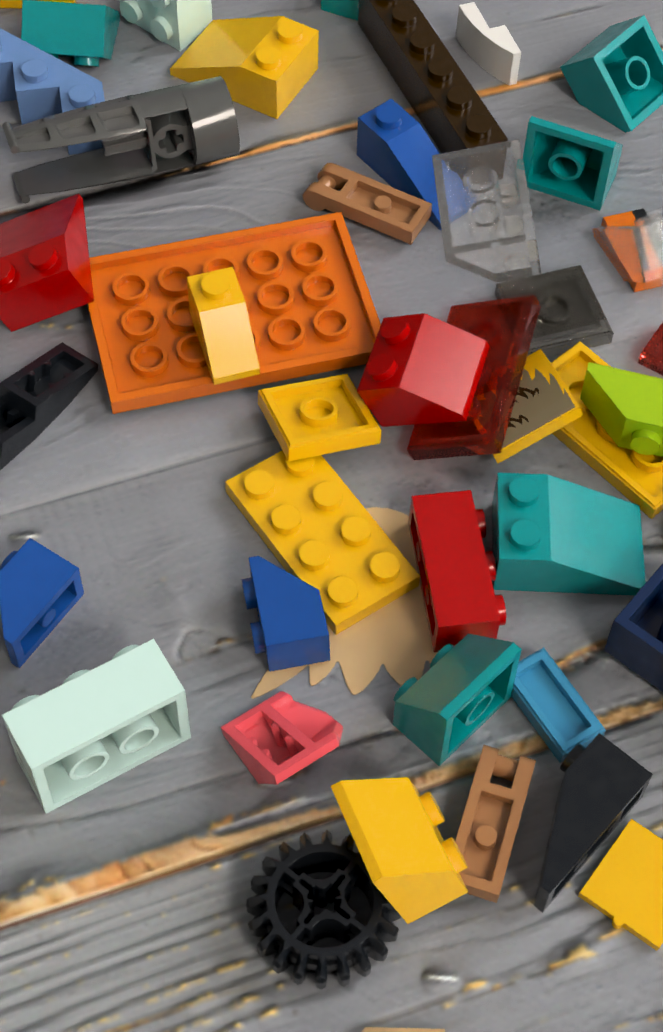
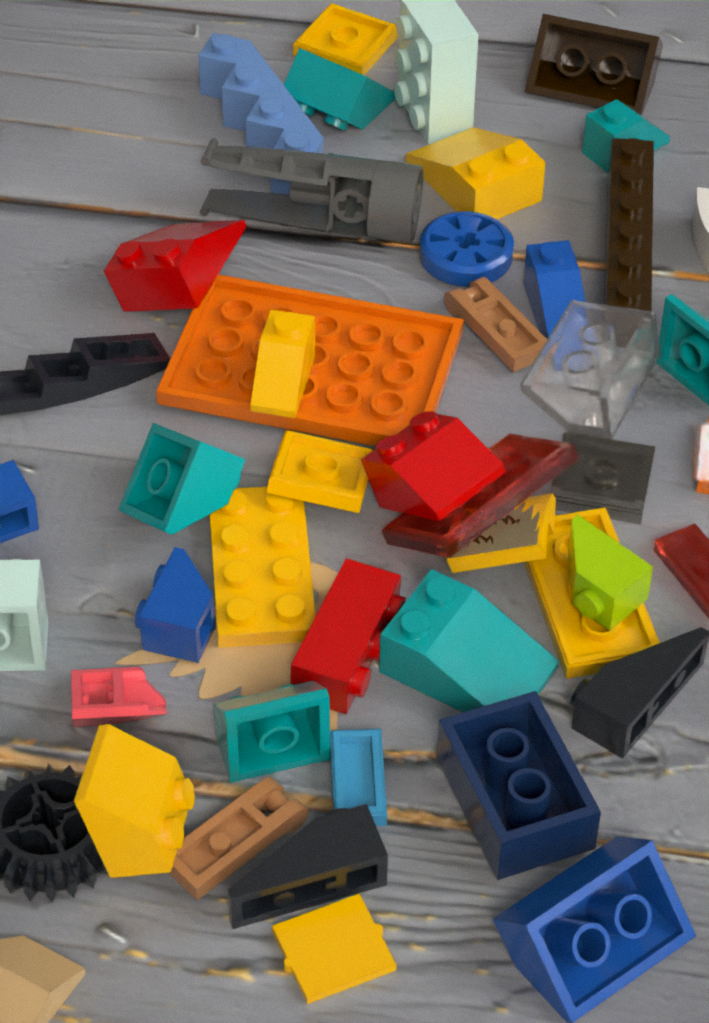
camera: 30 degrees right, 10 degrees down
none -> teal slope [118,423,246,535]
none -> blue wheel [420,211,514,287]

